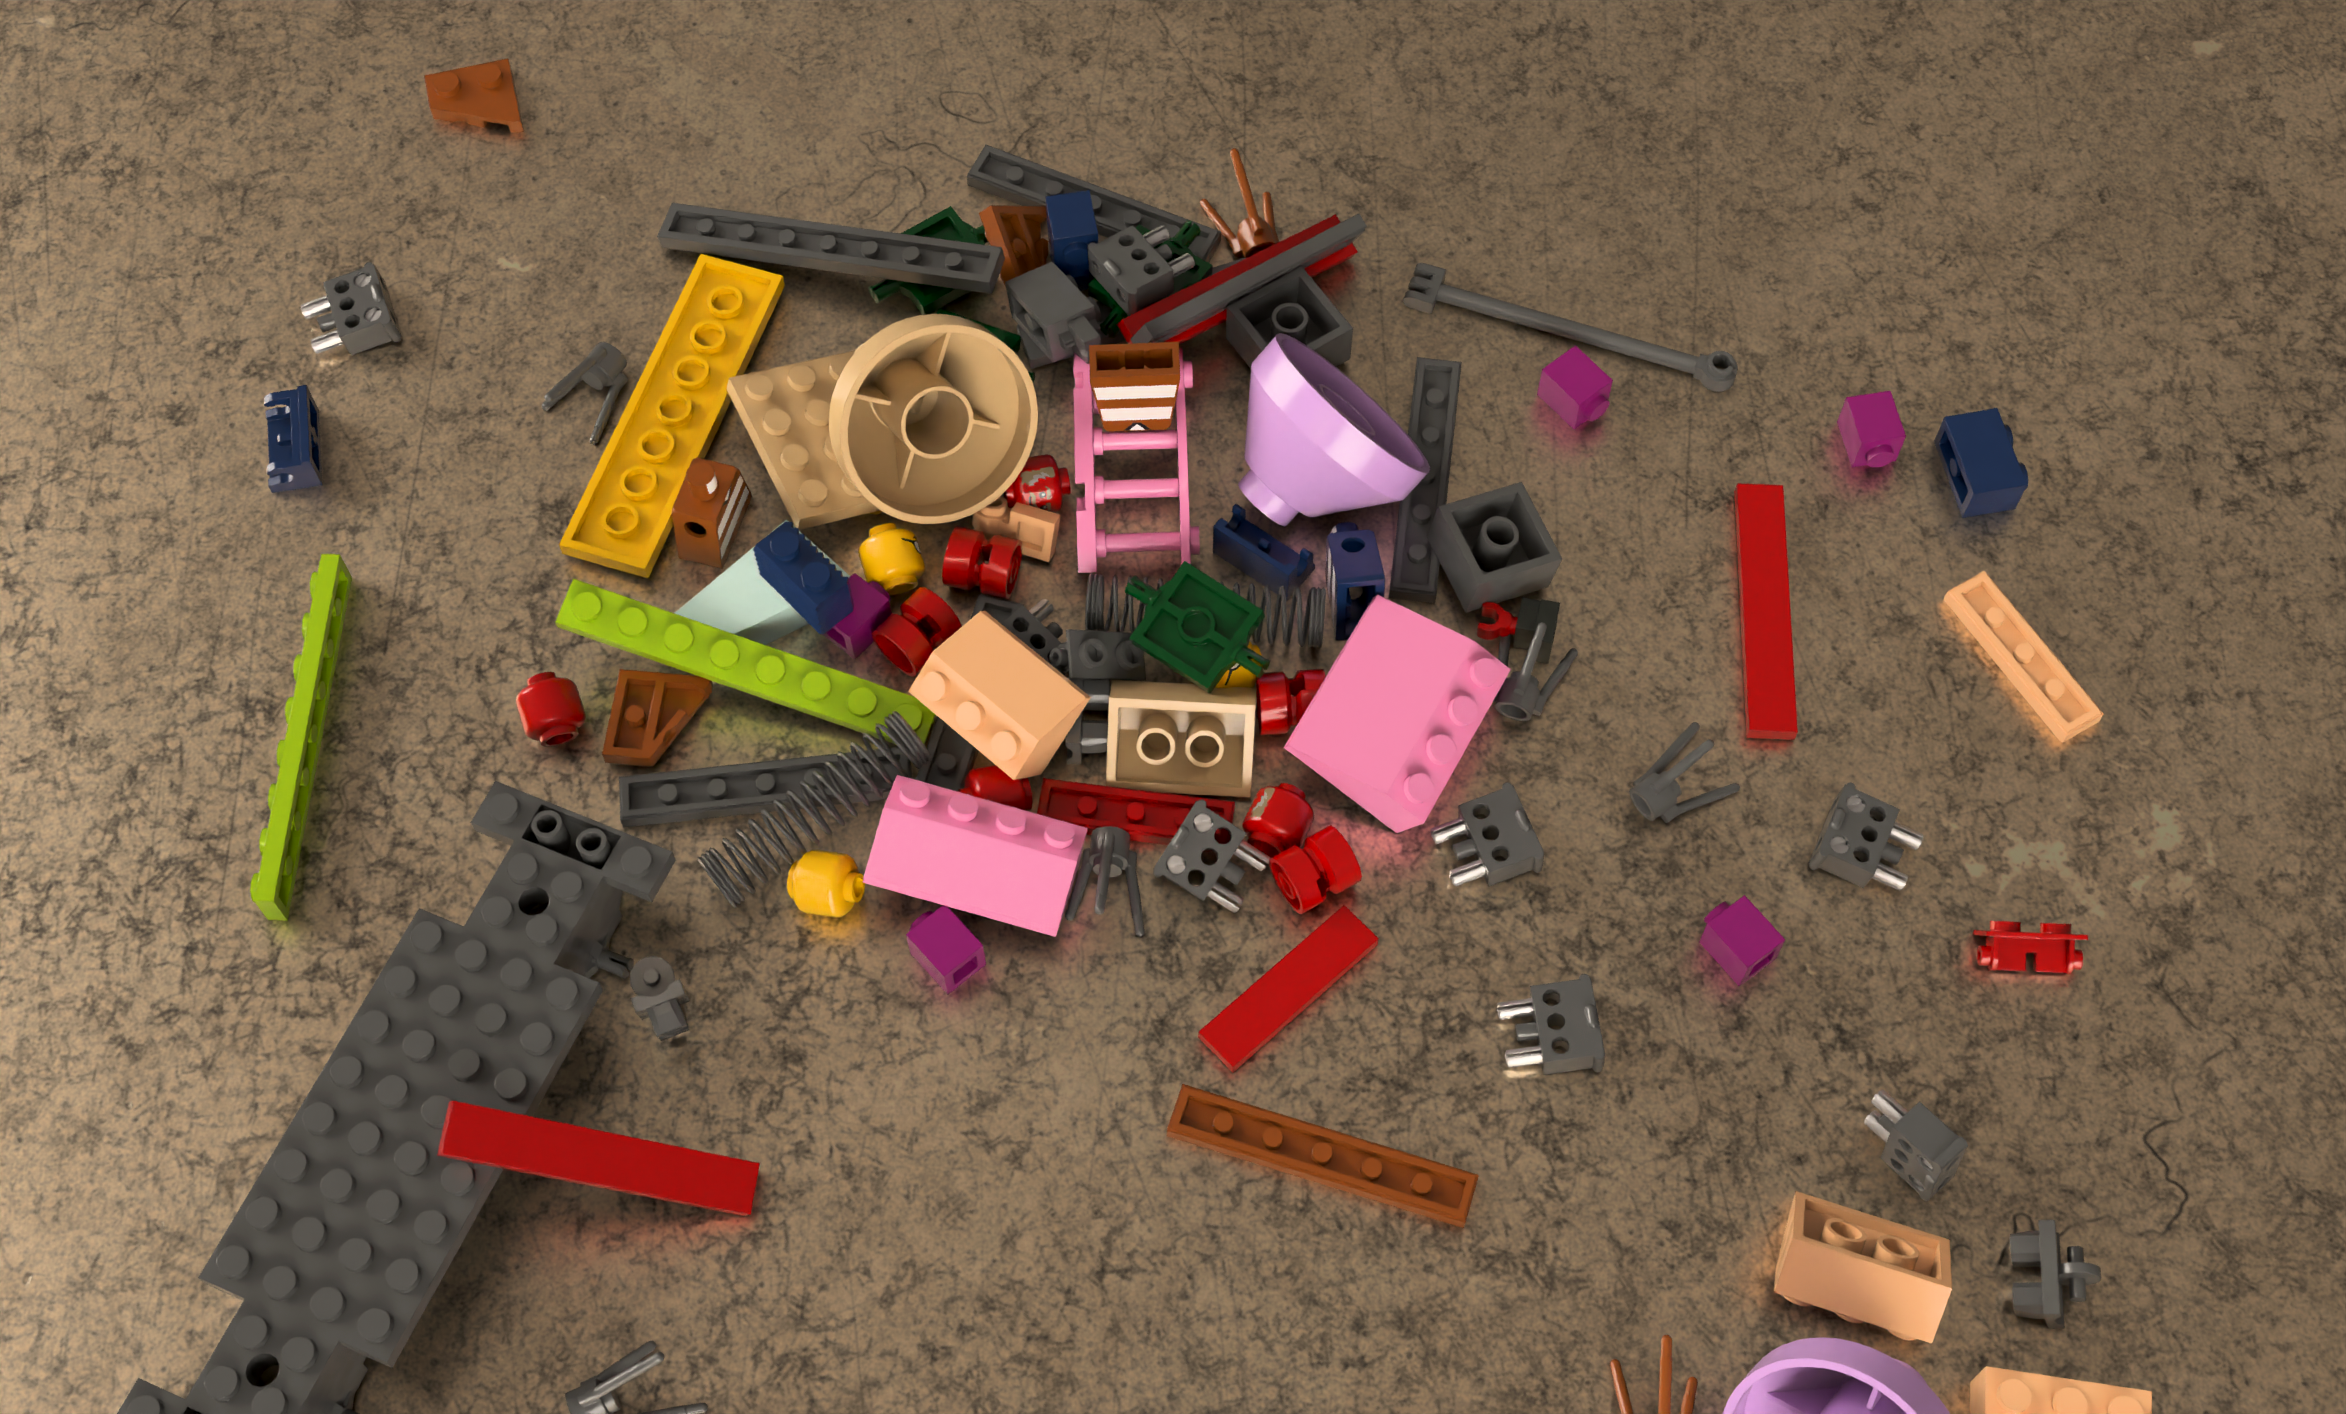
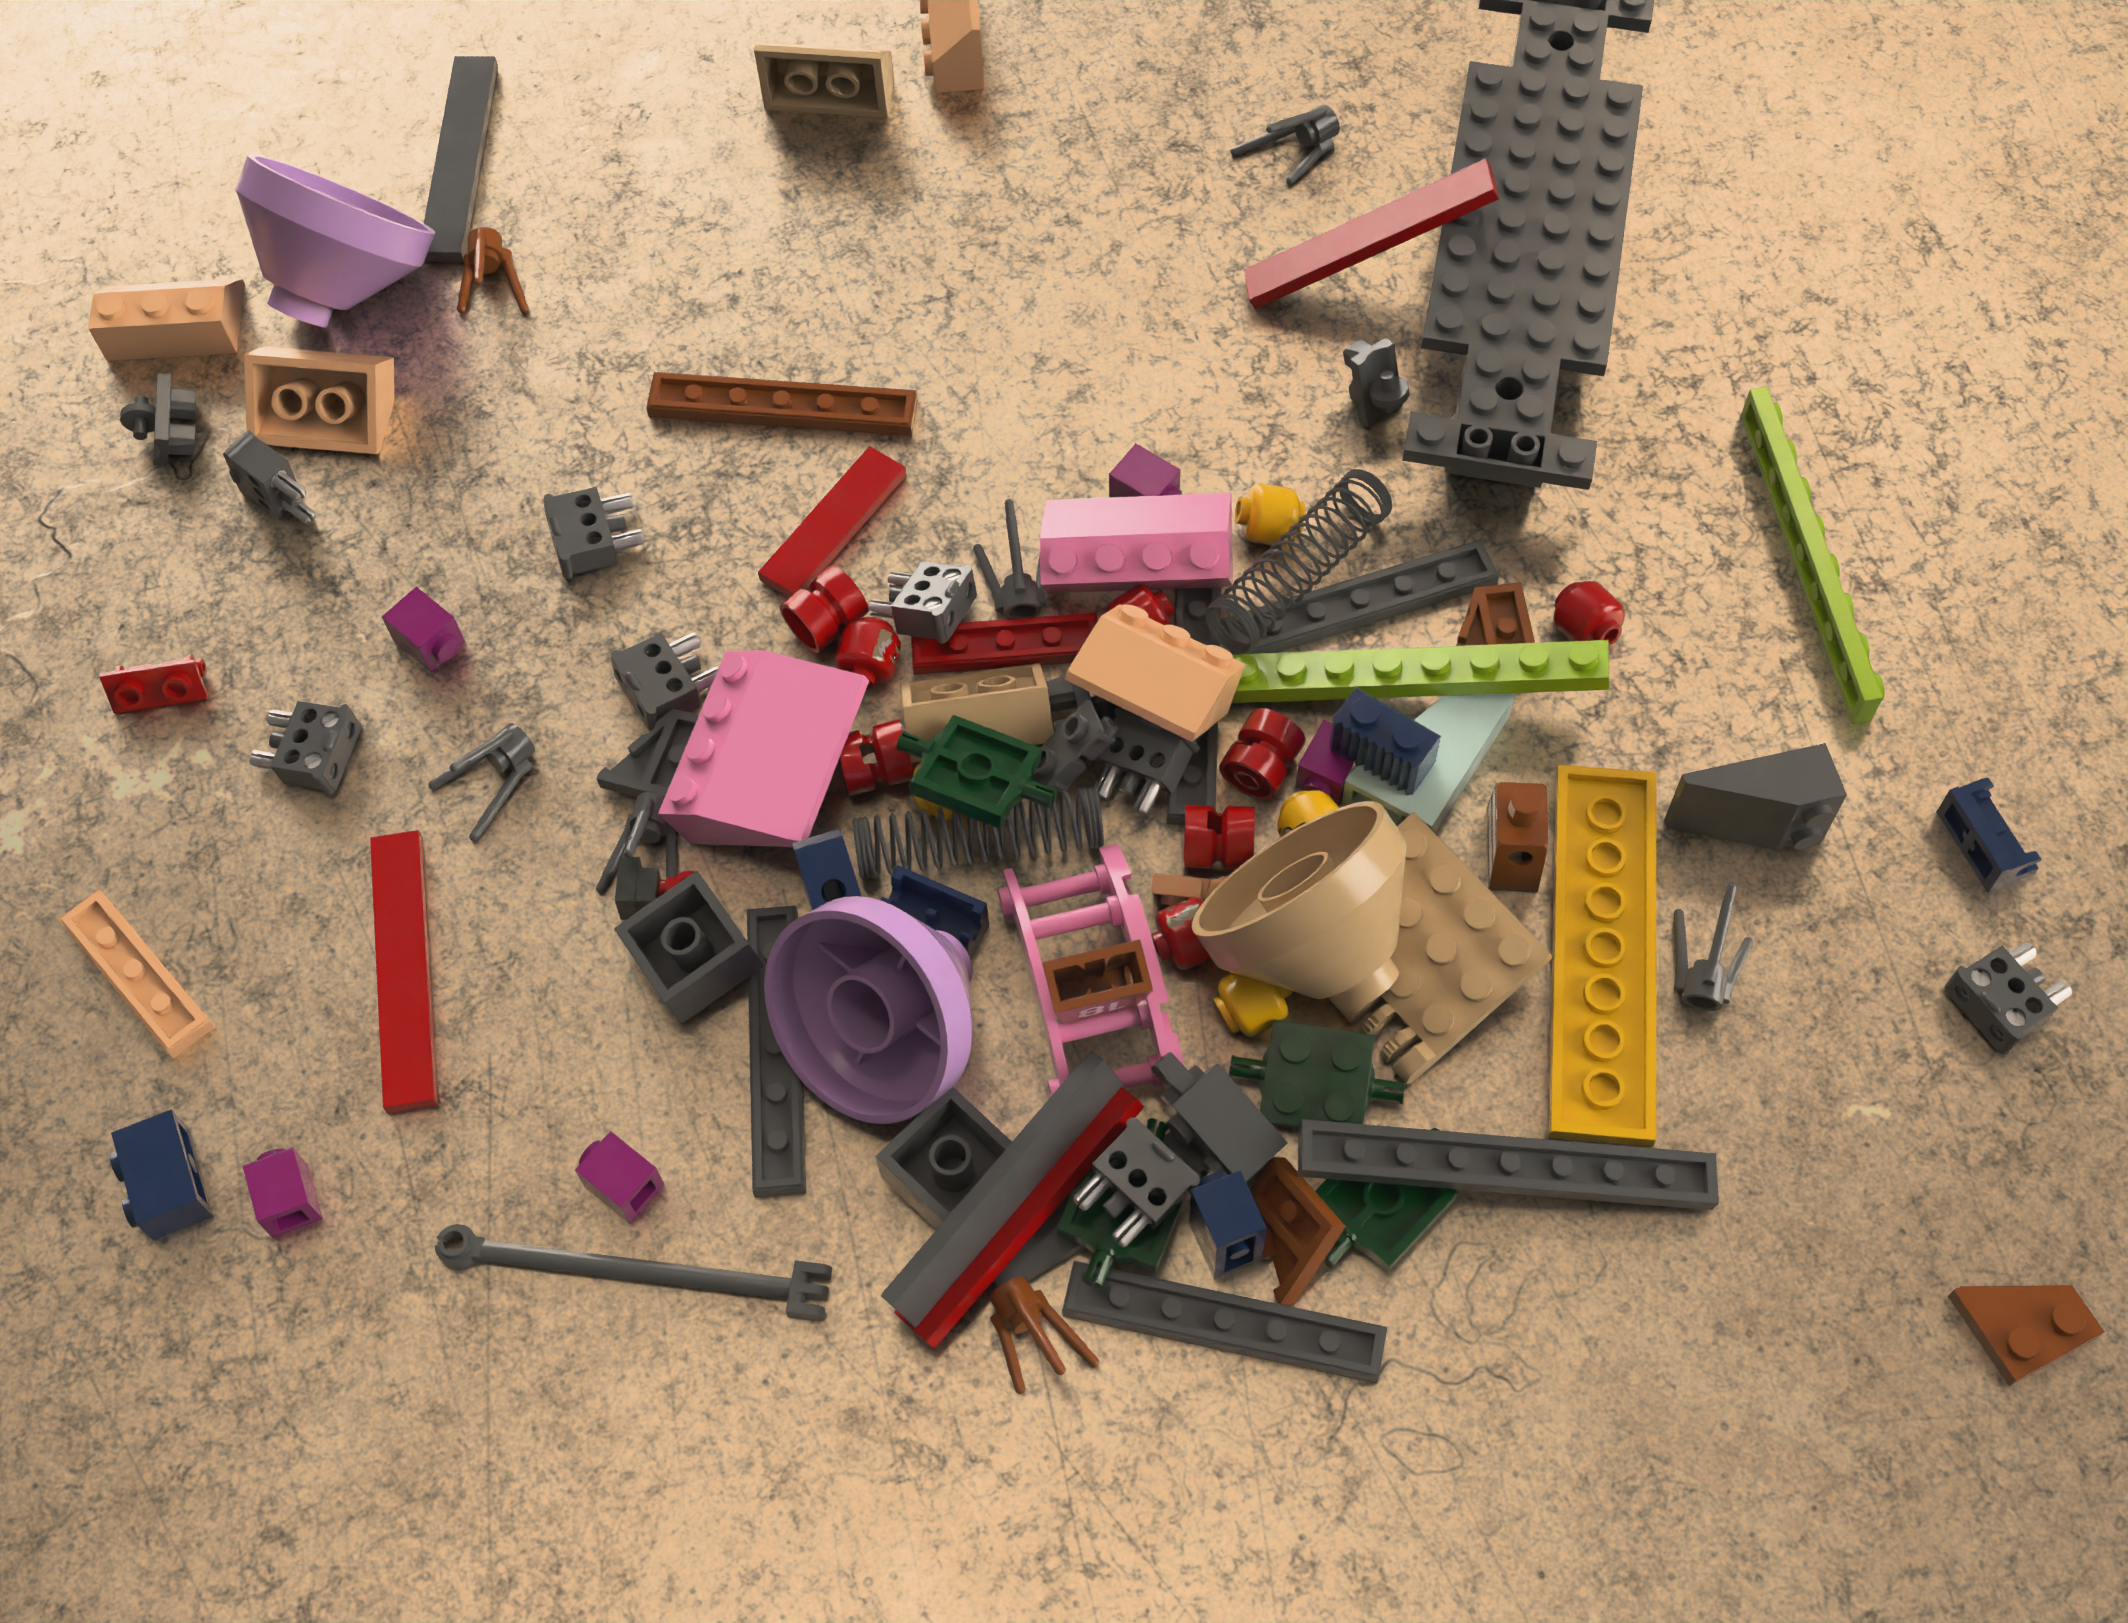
camera: 170 degrees right, 0 degrees up
none -> dark grey wing [596,708,699,797]
none -> dark grey slope [1664,743,1847,850]

